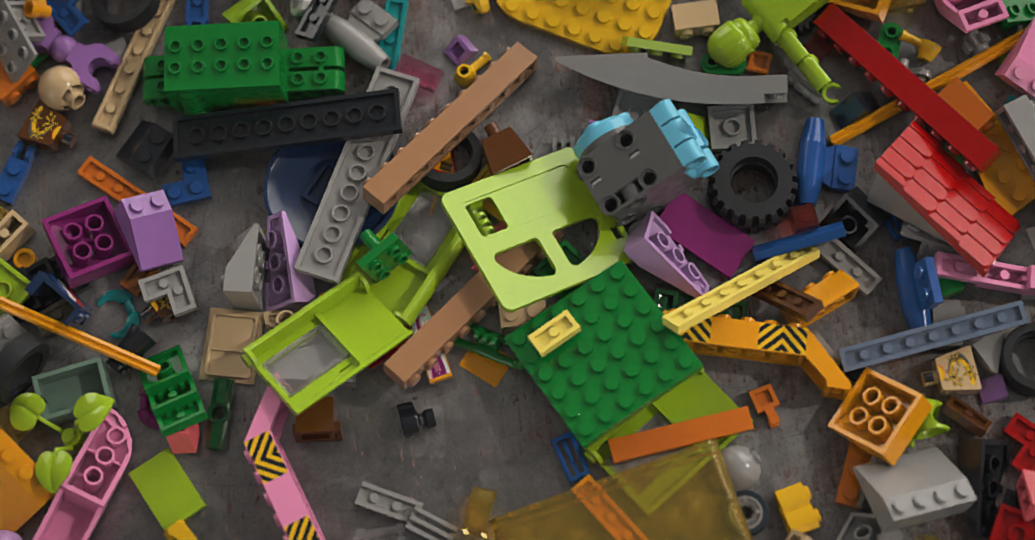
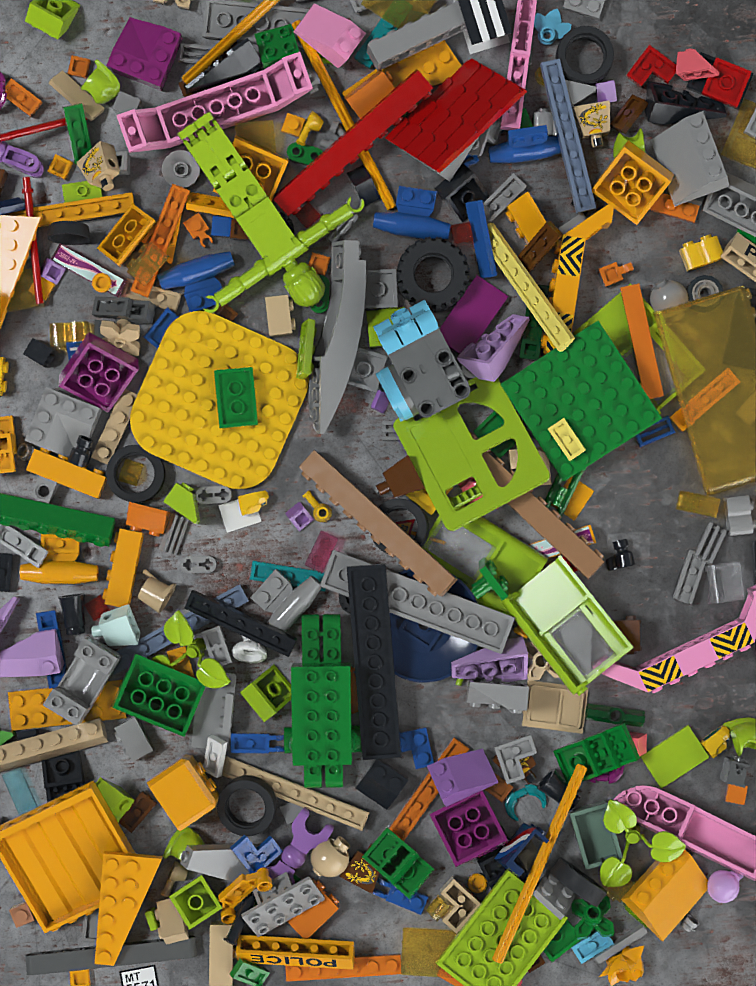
camera: 95 degrees left, 15 degrees up
none -> light orange plate [281,113,306,138]
none -> green bracket [362,828,435,899]

